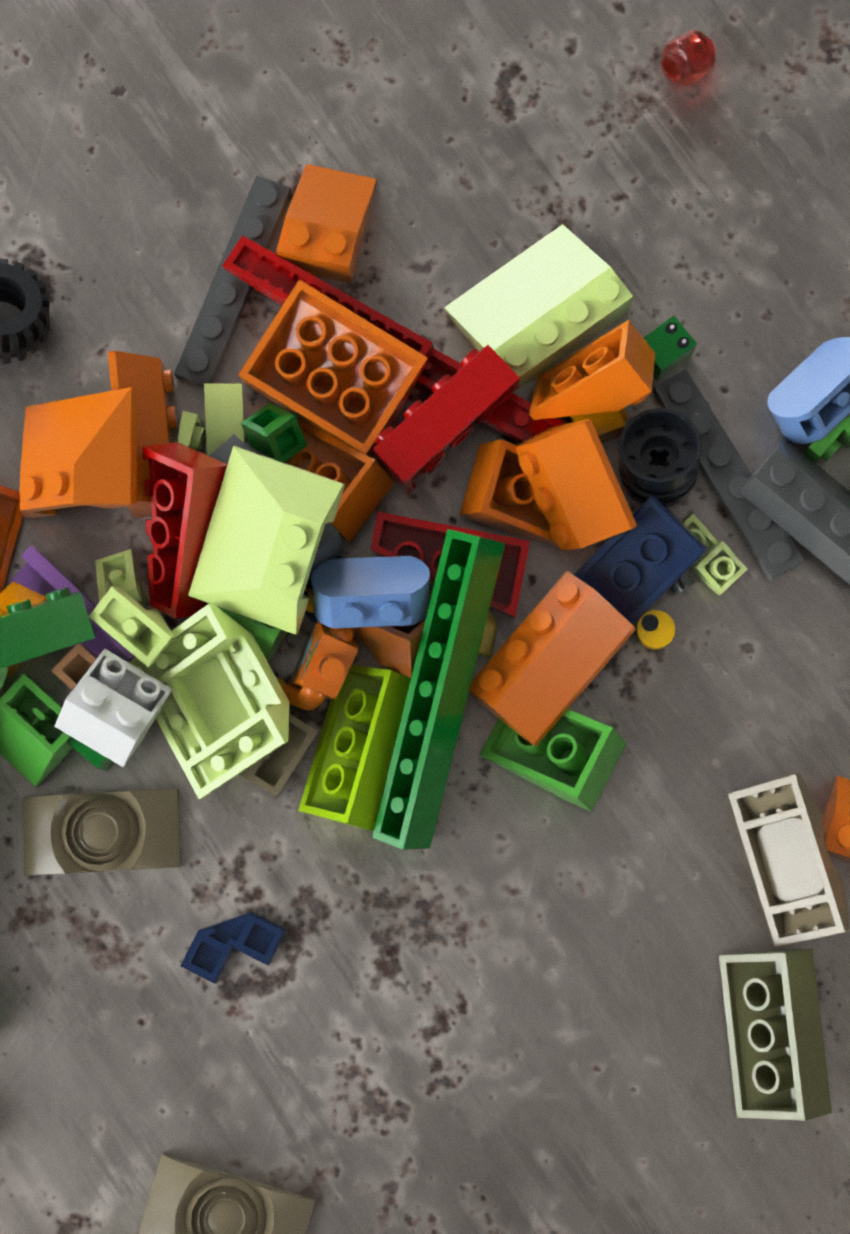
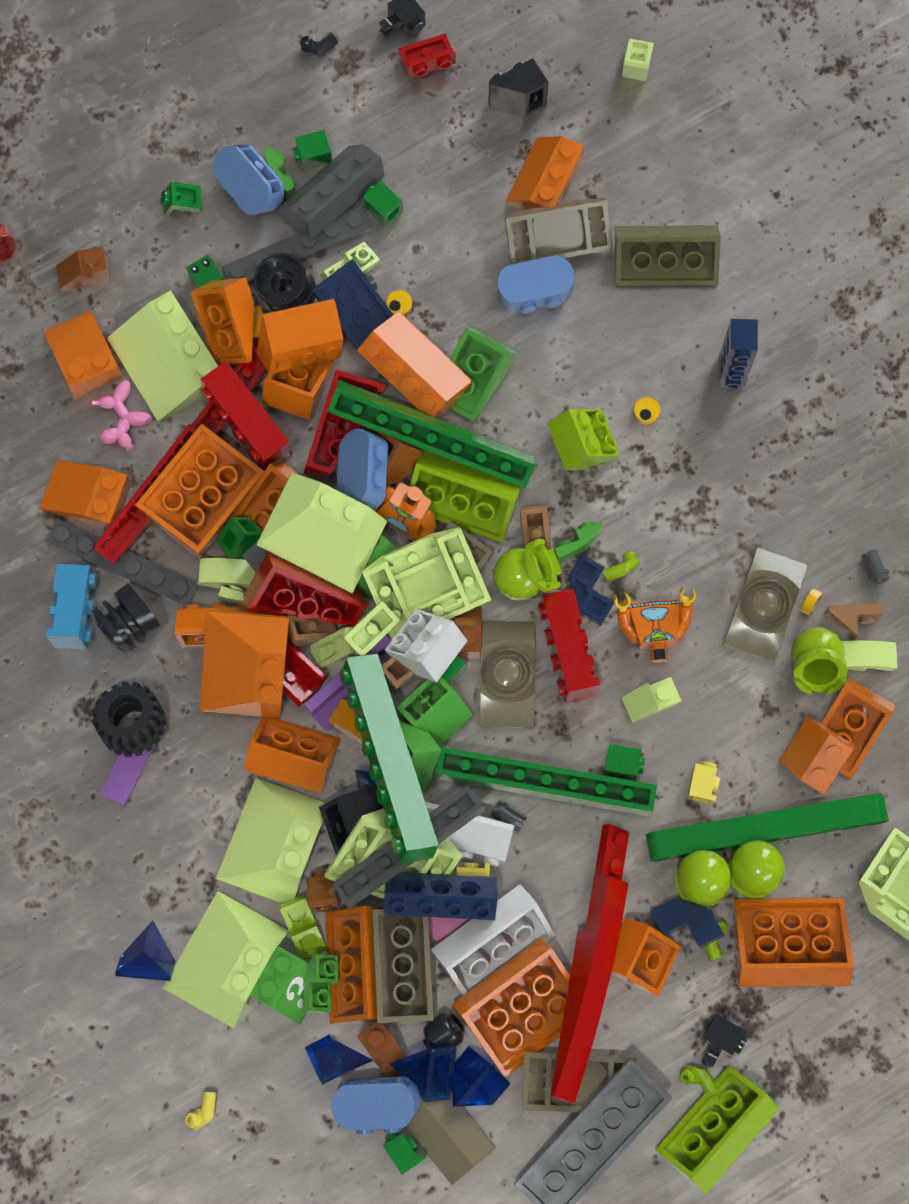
camera: 90 degrees left, 5 degrees down
none -> orange slope [43,310,122,399]
none -> dark azure wedge [46,564,97,649]
none -> dark orange slope [56,246,111,291]
none -> black wheel [91,583,162,655]
none -> bright pink piece [92,380,152,452]
none -> green bracket [160,181,201,215]
none -> red bracket [282,641,326,707]
none -> medium nougat slope [287,615,337,648]
none -> green brick [363,180,403,228]
none -> dark orange slope [454,606,481,659]
none -> lime tile [493,539,561,601]
none -> medium blue brick [497,255,574,314]
none -> medium nougat slope [520,505,551,550]
none -> red wedge [538,589,600,703]
none -> lime slope [547,409,620,470]
none -> bright green slope [554,521,603,564]
none -> lime arm [604,551,639,582]
none -> orange torso [612,587,696,663]
none -> yellowish green slope [621,677,682,723]
none -> yellow tile [634,397,660,425]
none -> dark blue brick [719,319,758,389]

